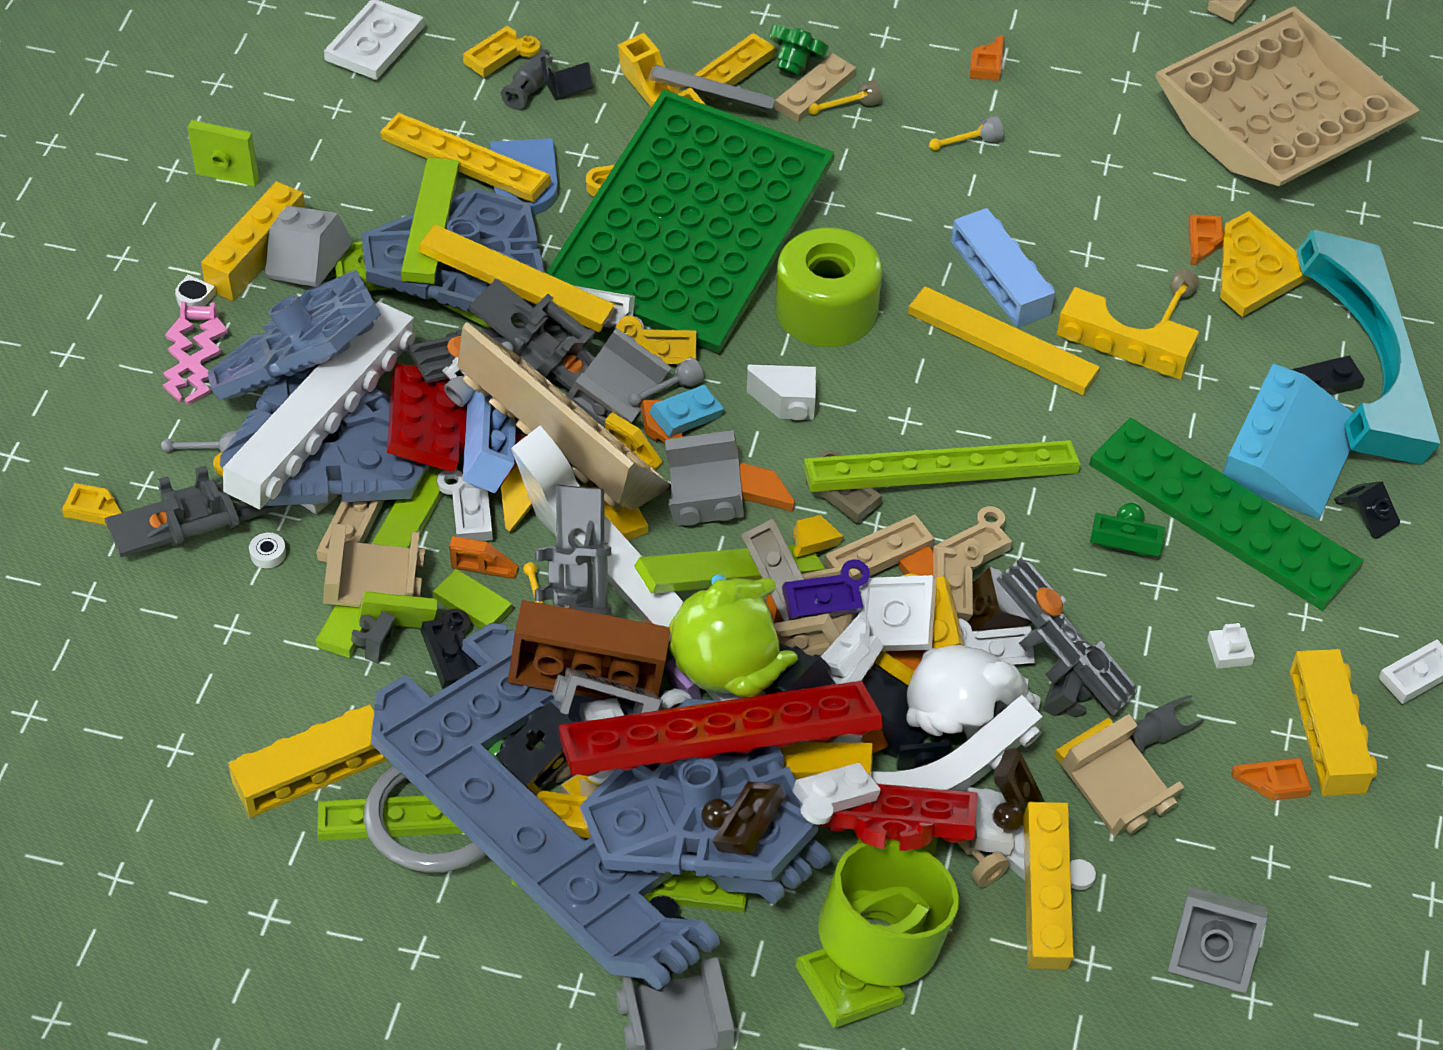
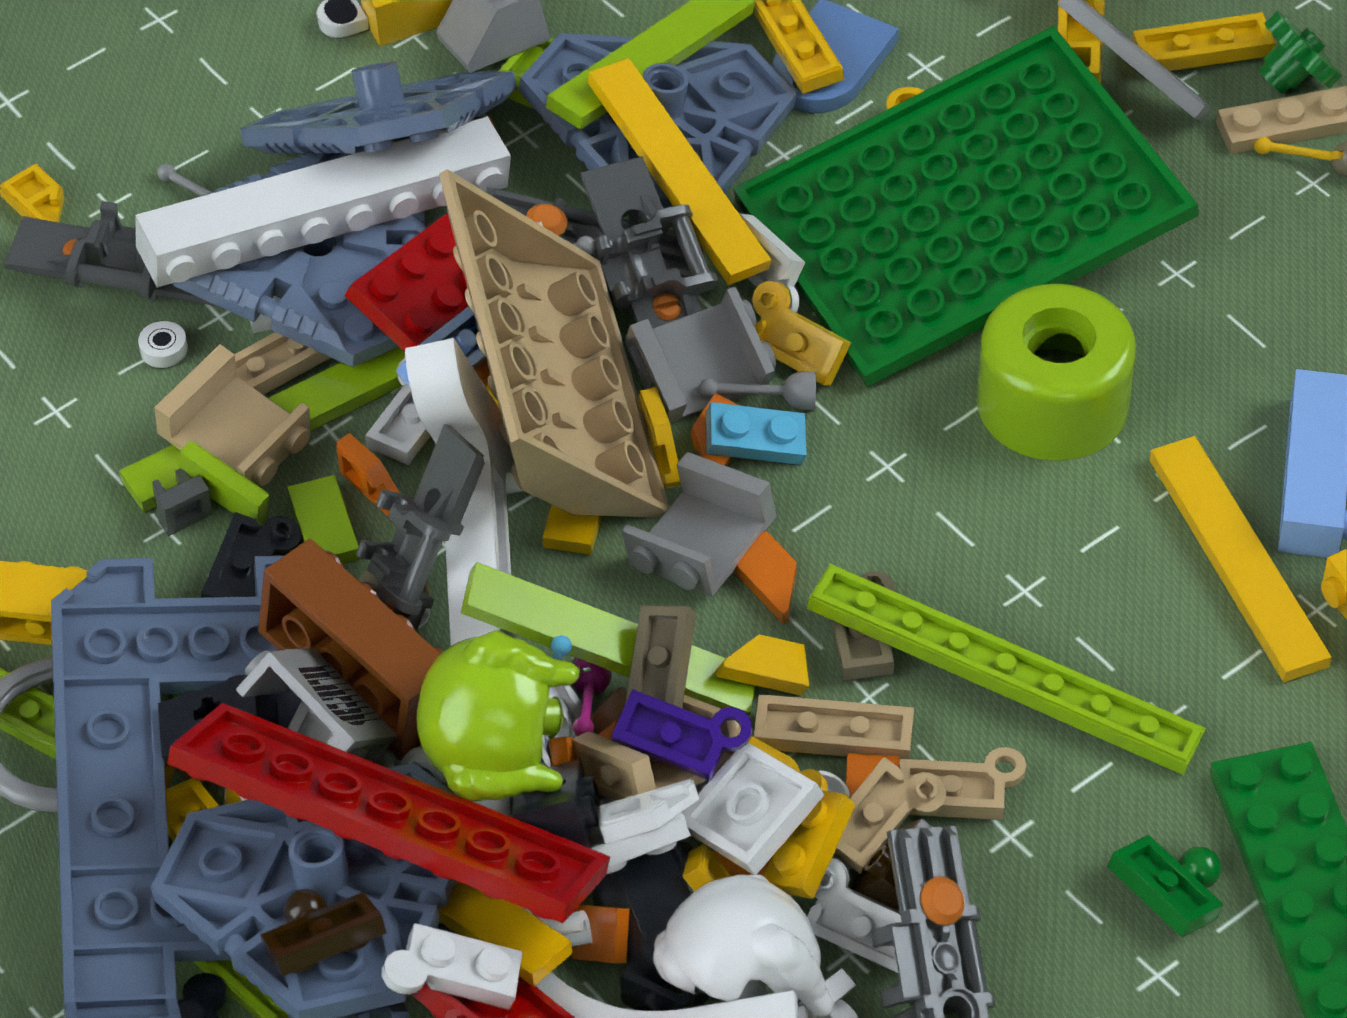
camera: 40 degrees right, 0 degrees up
bright pink piece [163,301,228,405] -> none
white slope [747,364,816,420] -> none

